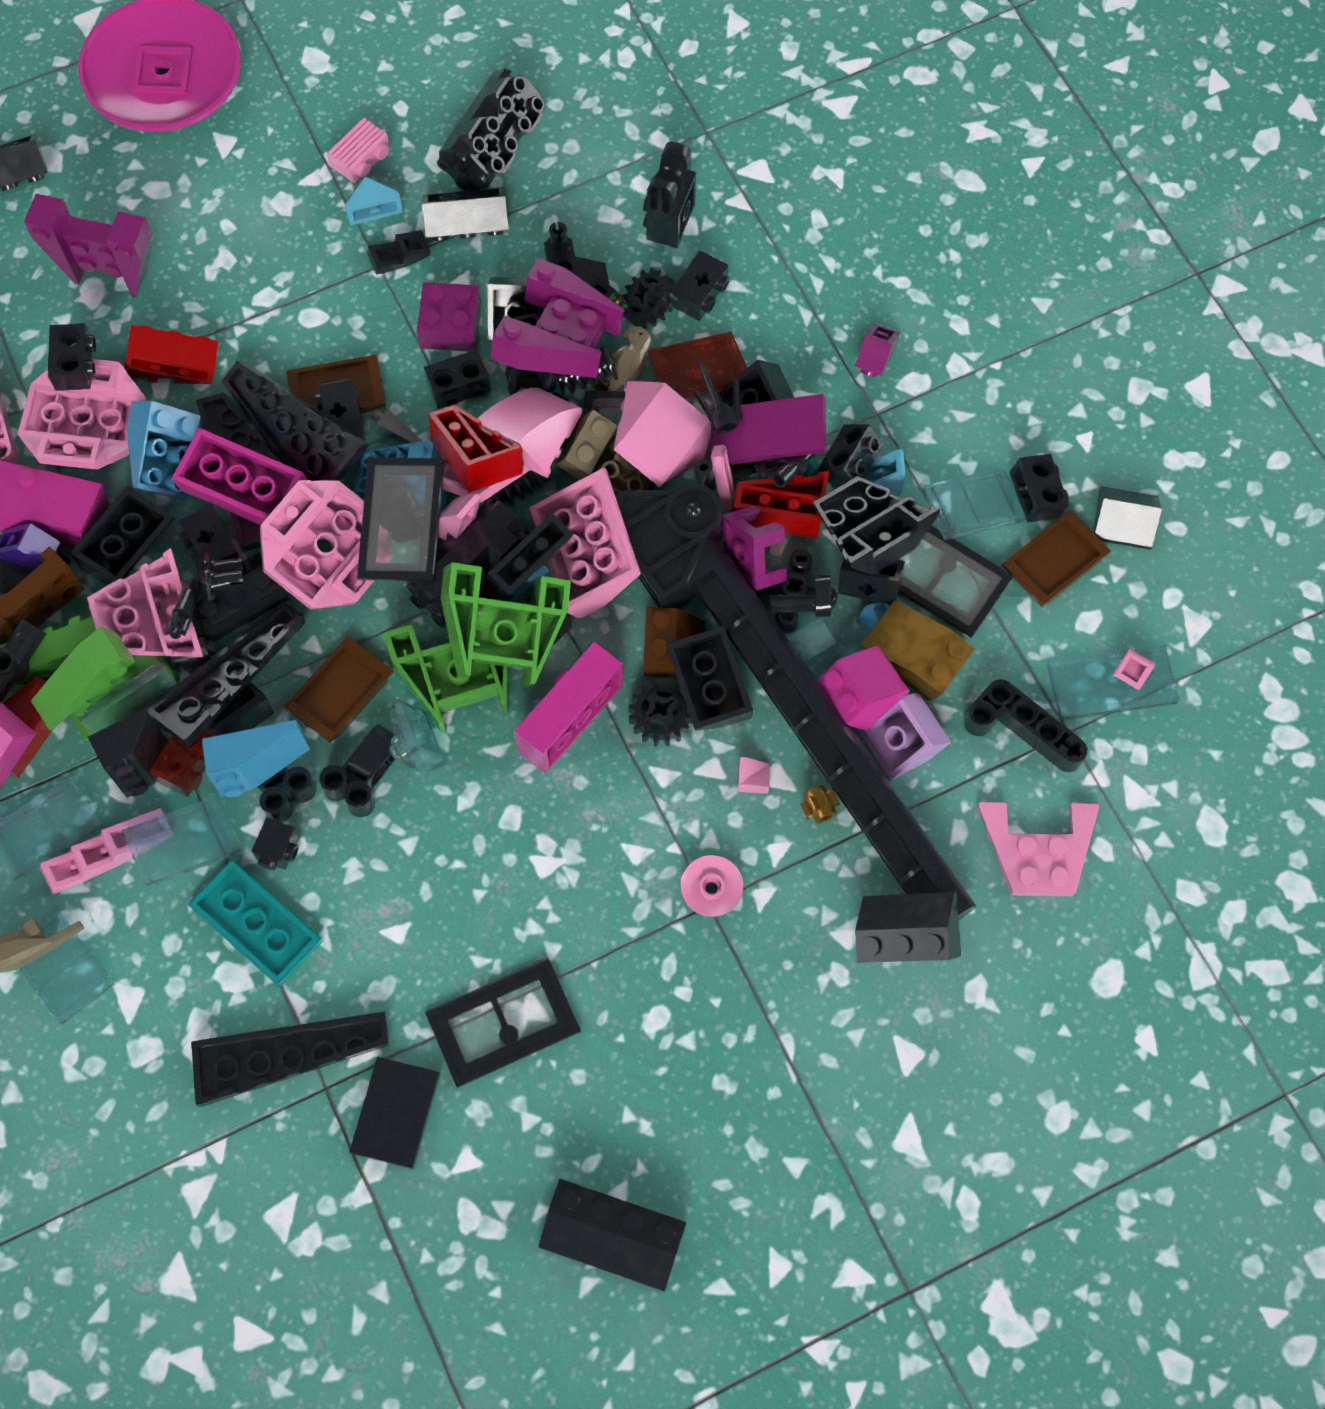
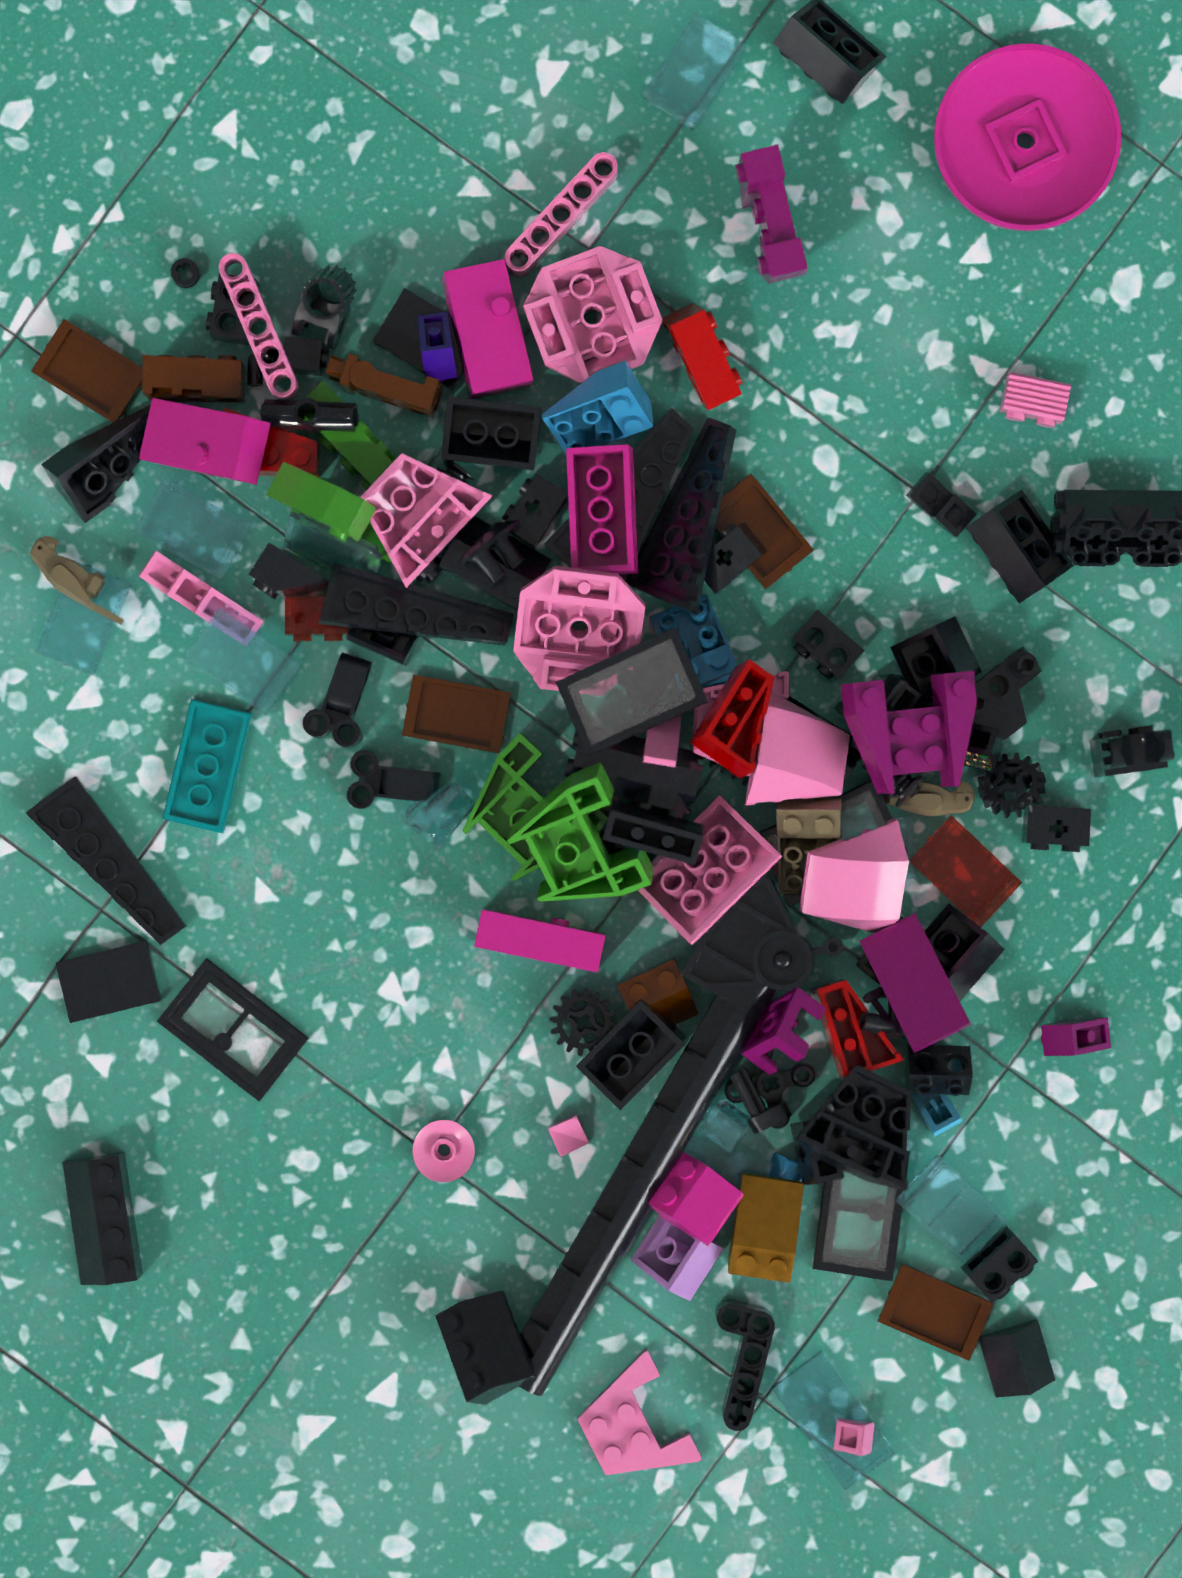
camera: 65 degrees right, 20 degrees up
black brick [48,323,96,391] -> none
black piece [167,578,201,639] -> none
dark azure slope [202,720,310,797] -> none
black brick [251,817,300,870] -> none
medium azure slope [345,176,403,226] -> none
flat silver piece [370,409,422,444] -> none
magenta brick [417,282,482,352] -> none
black plant [694,361,743,434] -> none
bright pink tile [710,445,736,511] -> none
pearl gold gear [800,785,840,824] -> none

